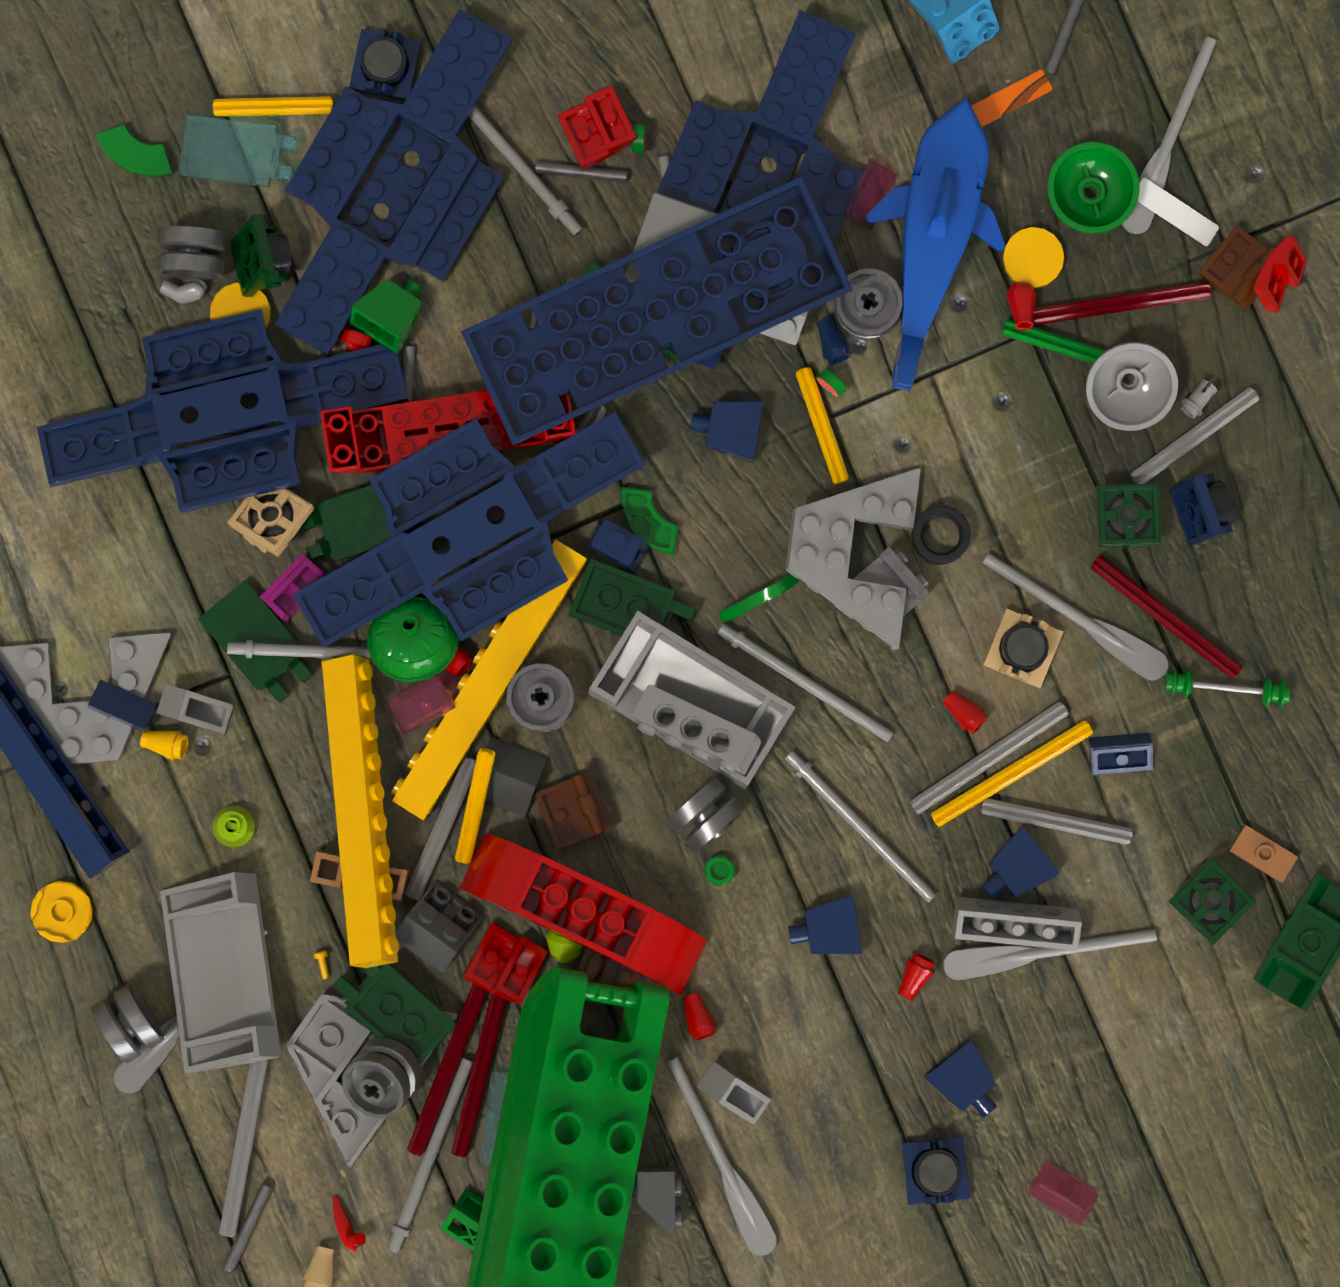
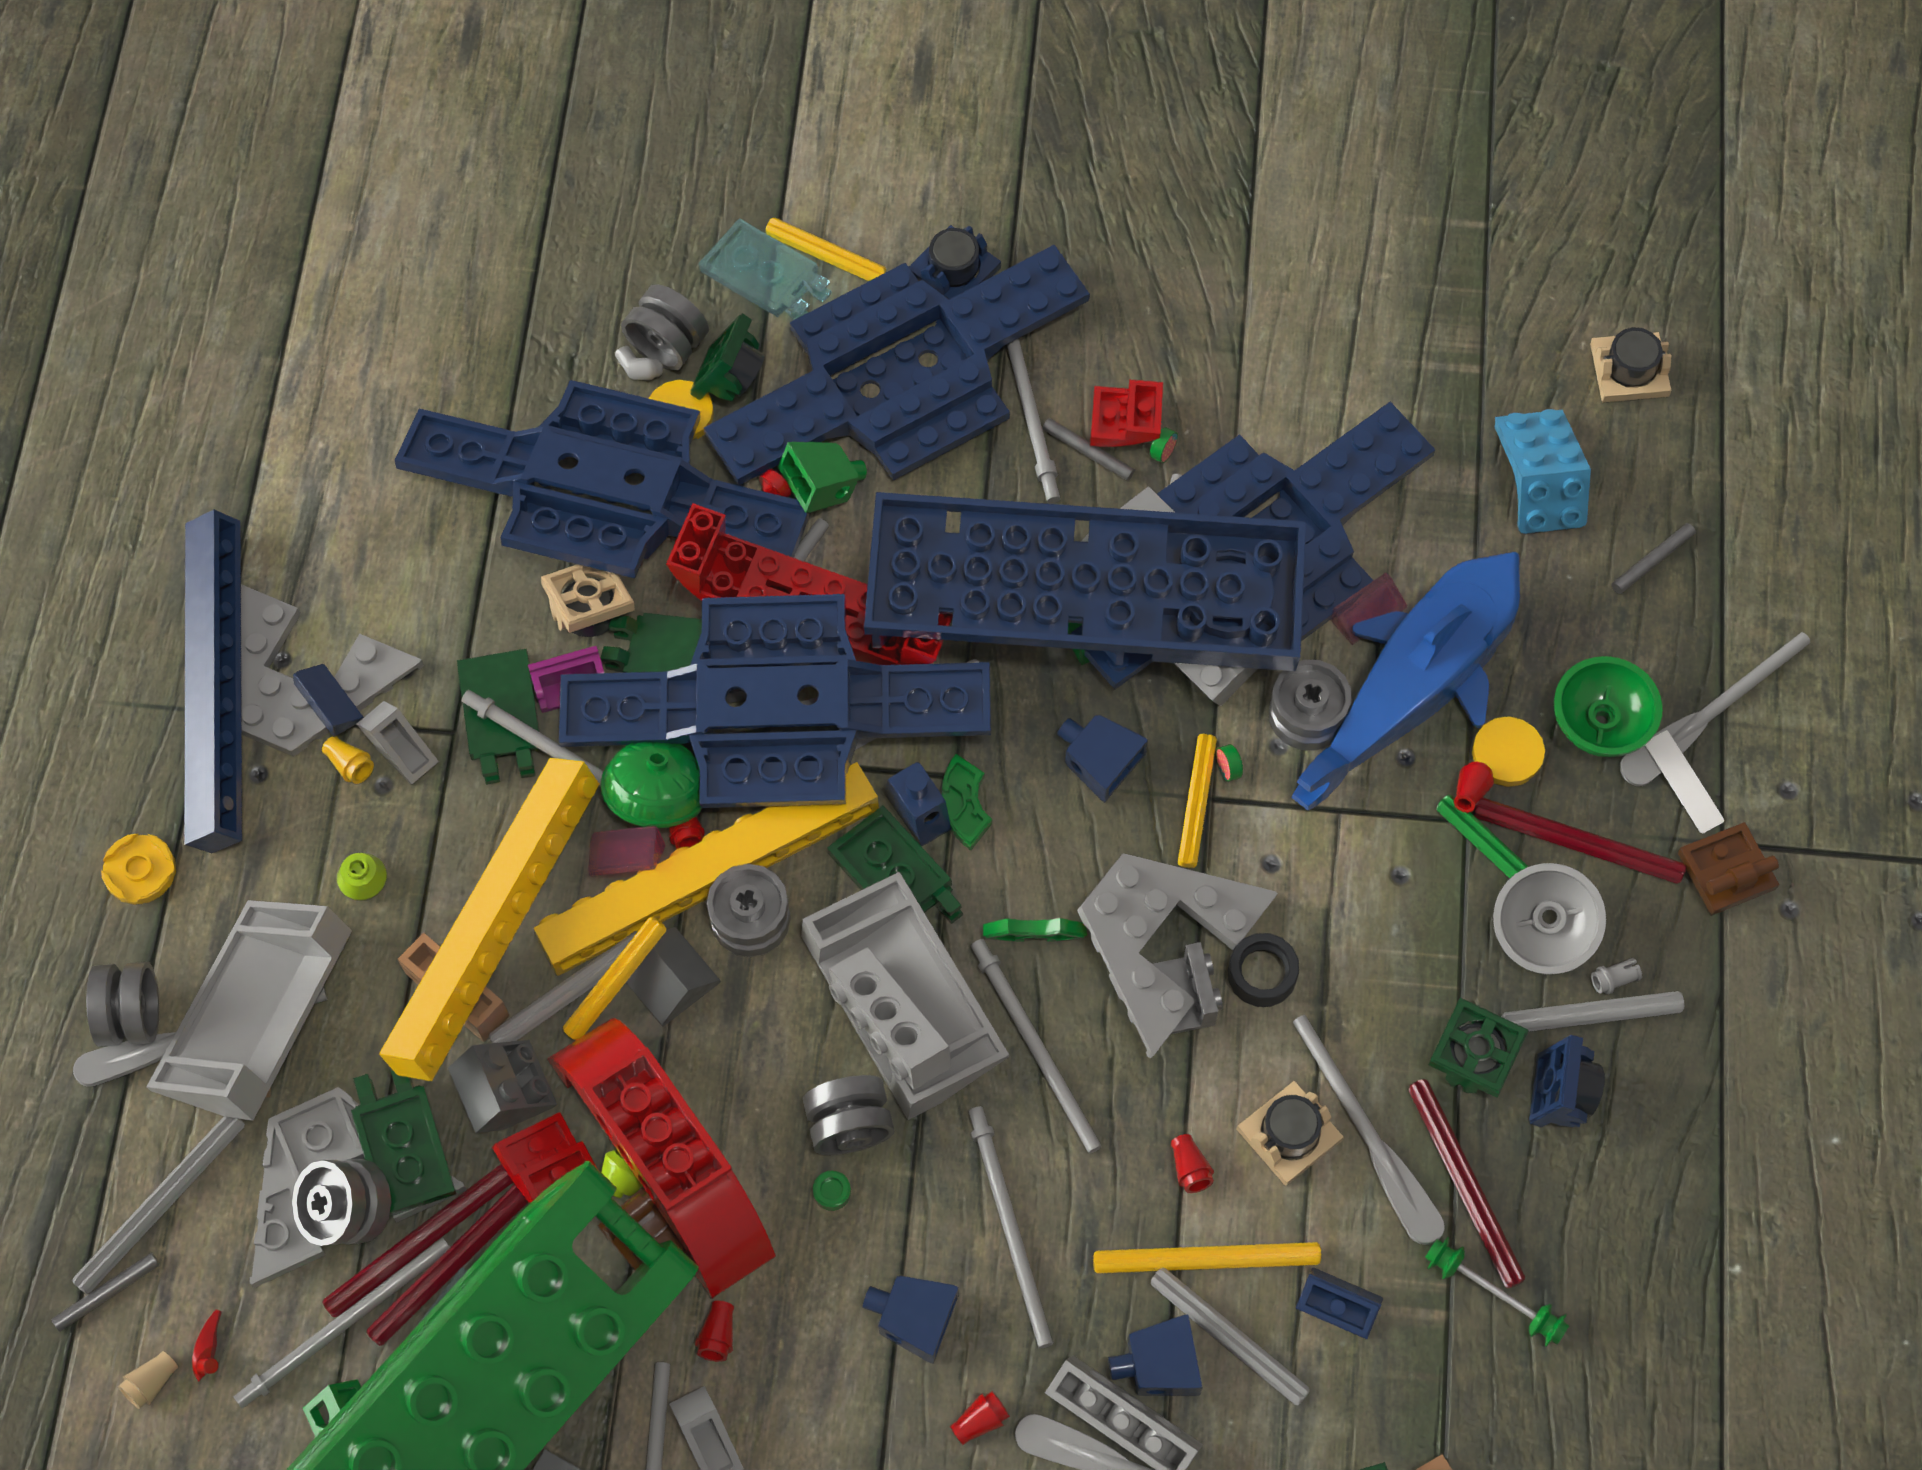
camera: 30 degrees right, 20 degrees down
green tile [96,125,173,177] -> none
yellow piece [313,950,330,979] -> none
reddish brown plate [534,771,614,850] -> none
dark blue cone [816,317,852,365] -> none
light grey axle [910,702,1069,814] -> none
orange sticker [971,69,1053,127] -> none
red slope [1253,236,1307,313] -> none

